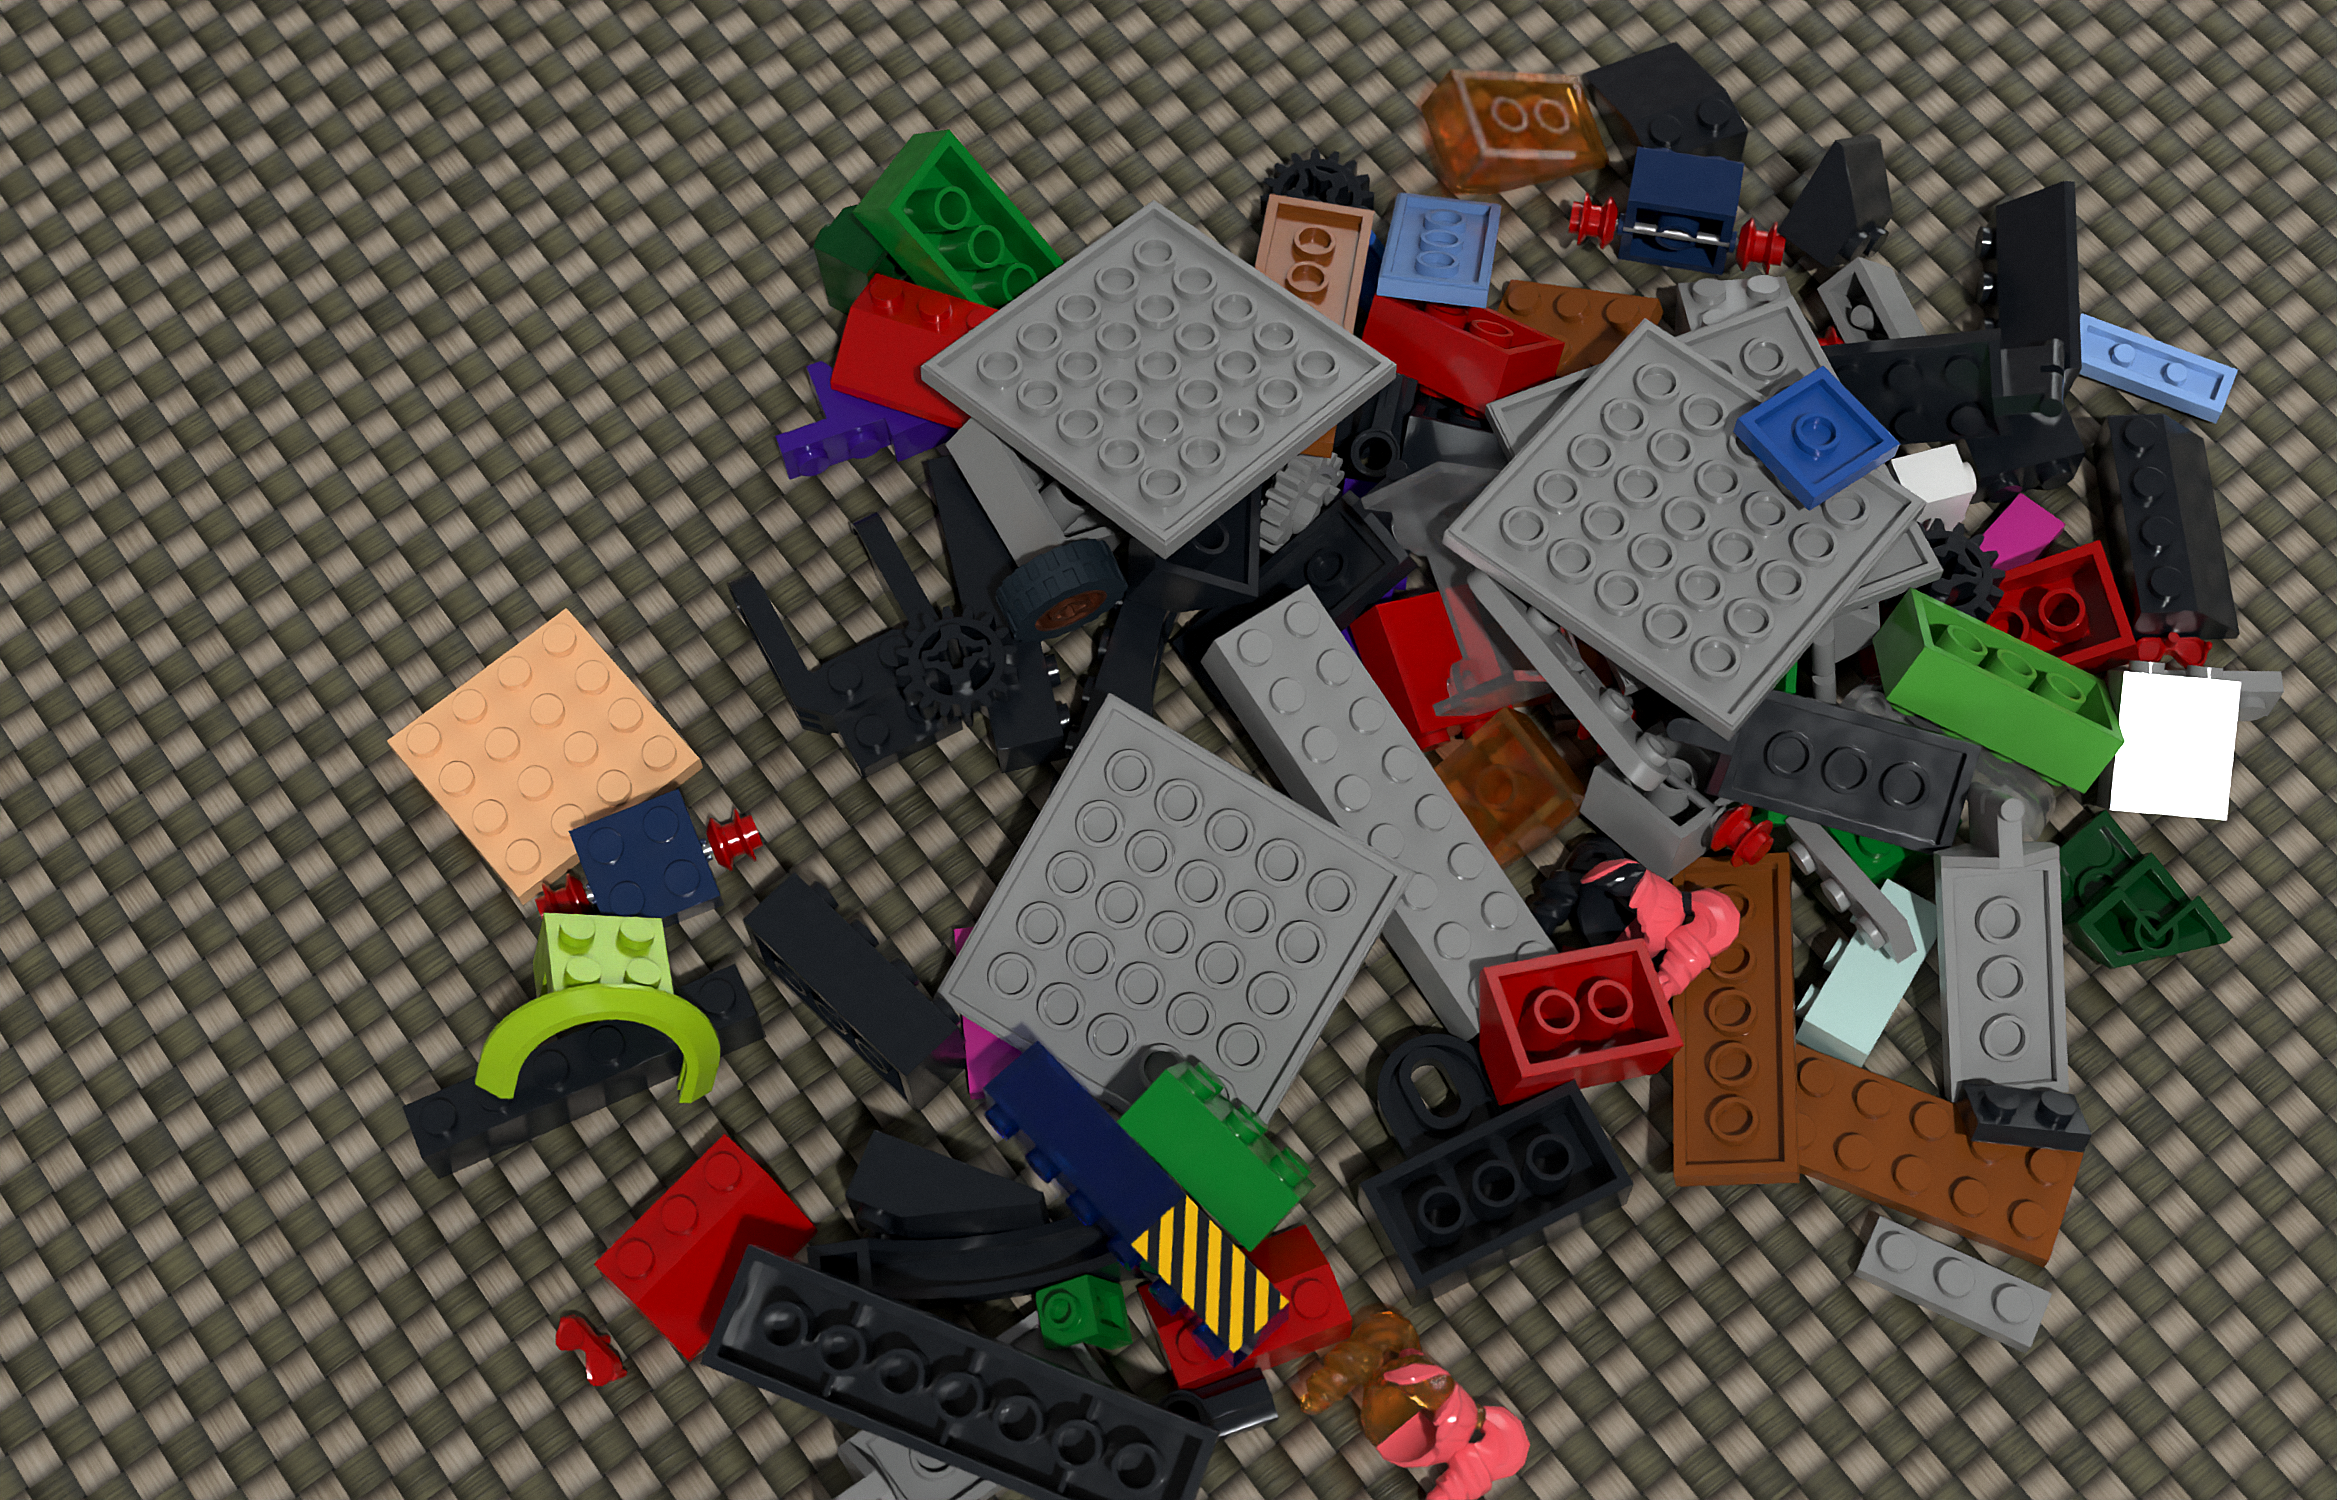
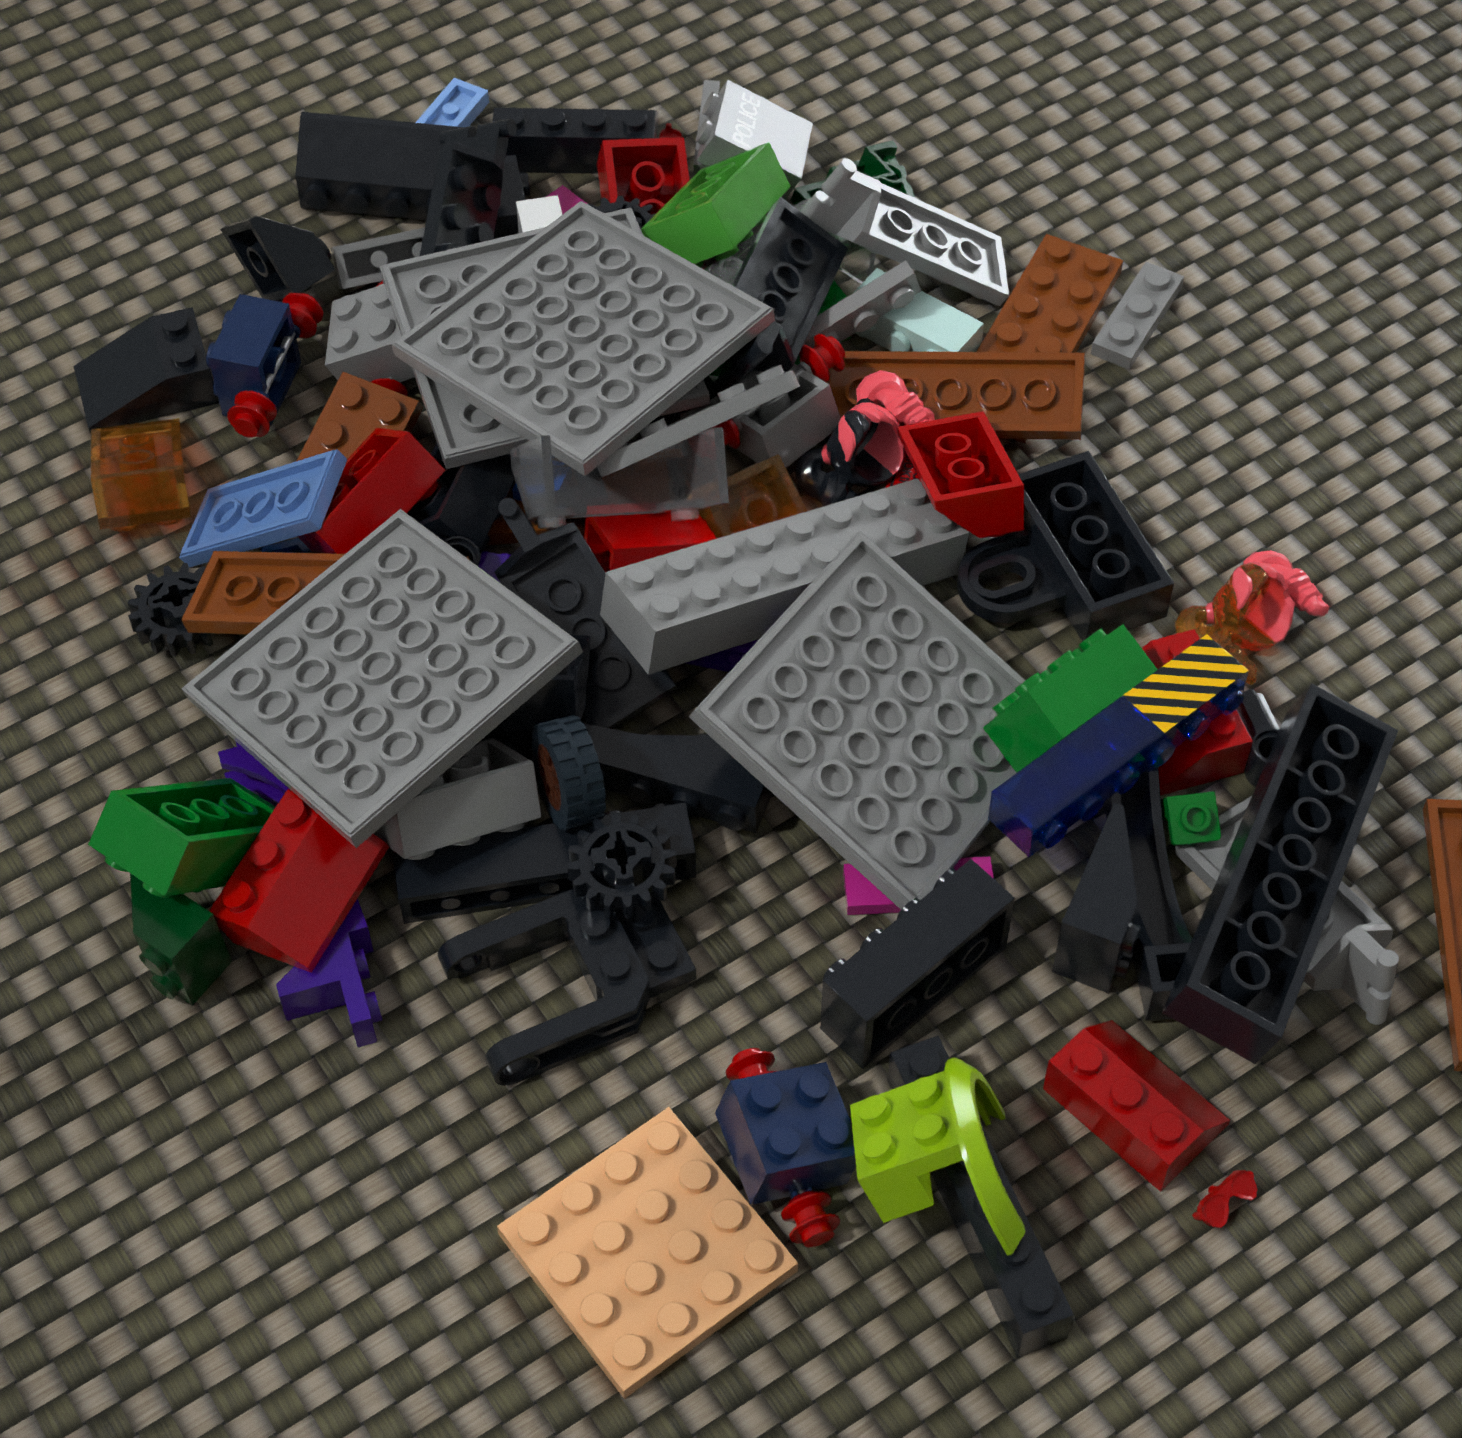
camera: 90 degrees left, 10 degrees down
blue plate [1733,365,1900,511] -> none
black plate [1955,1083,2092,1153] -> none

